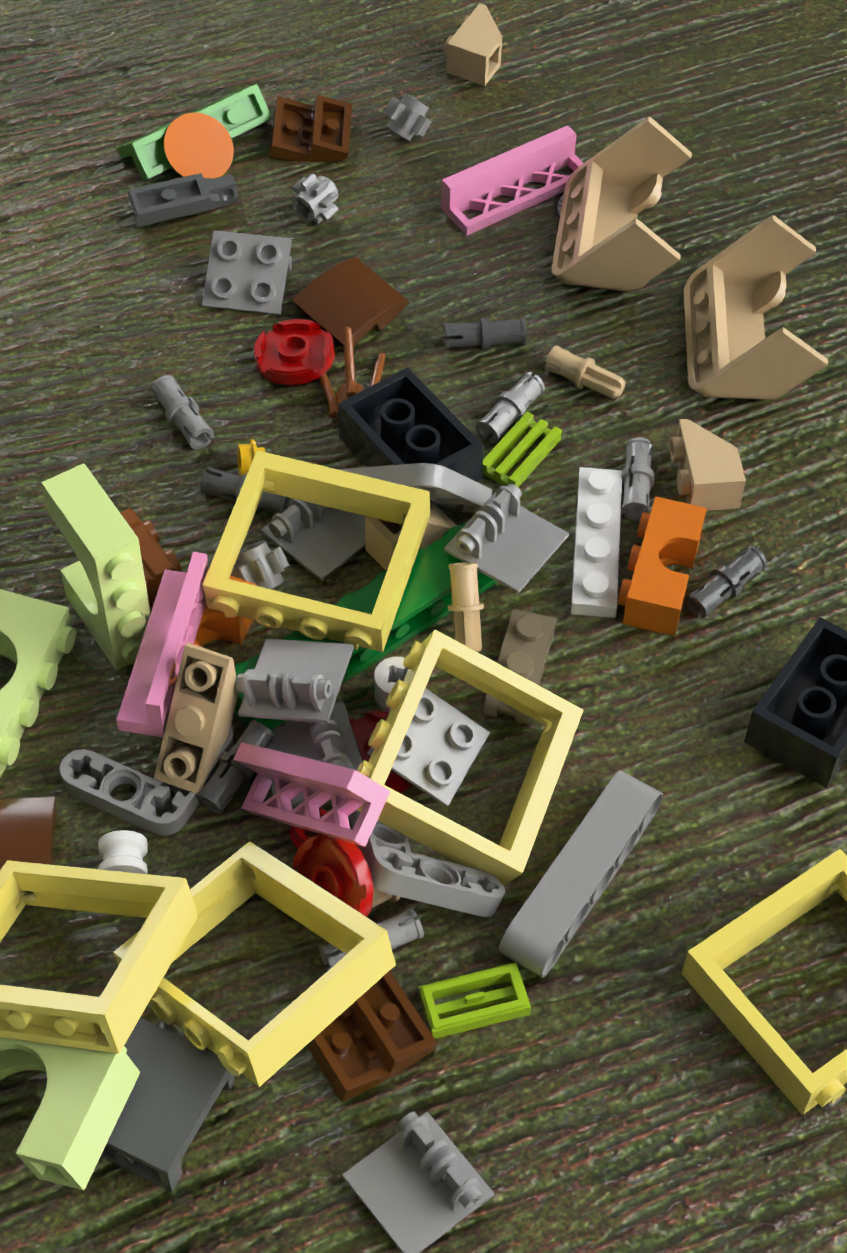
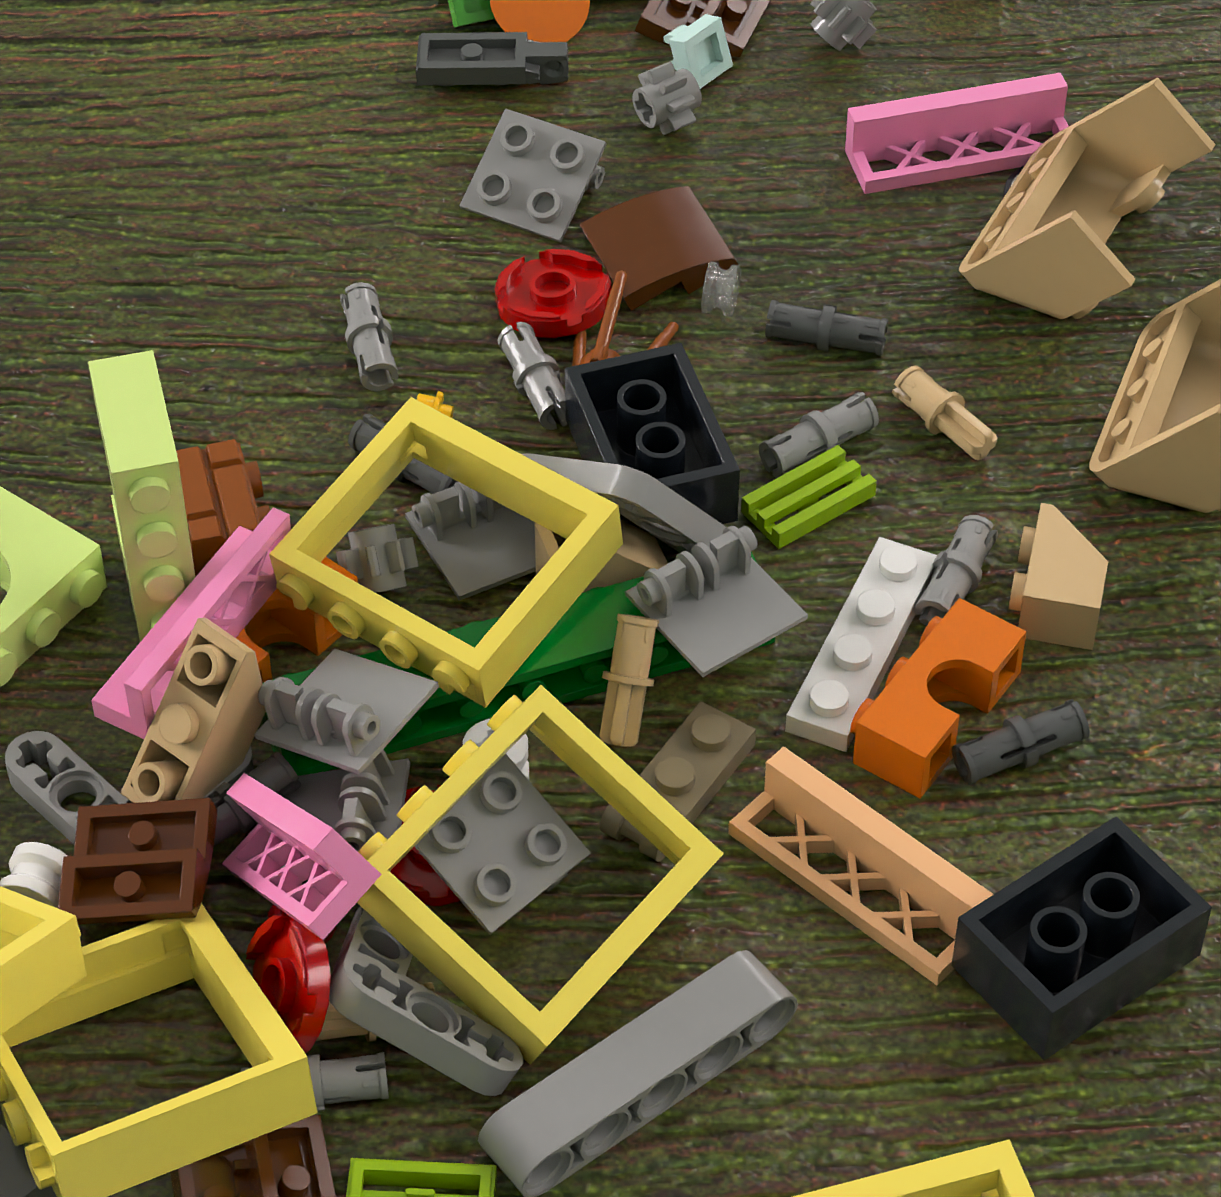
camera: 20 degrees right, 5 degrees down
none -> reddish brown slope [58,798,218,925]
none -> light grey pin [498,322,567,430]
none -> light aqua tile [663,14,733,89]
none -> clear bush [701,261,741,317]
none -> light nougat fence [728,746,994,985]

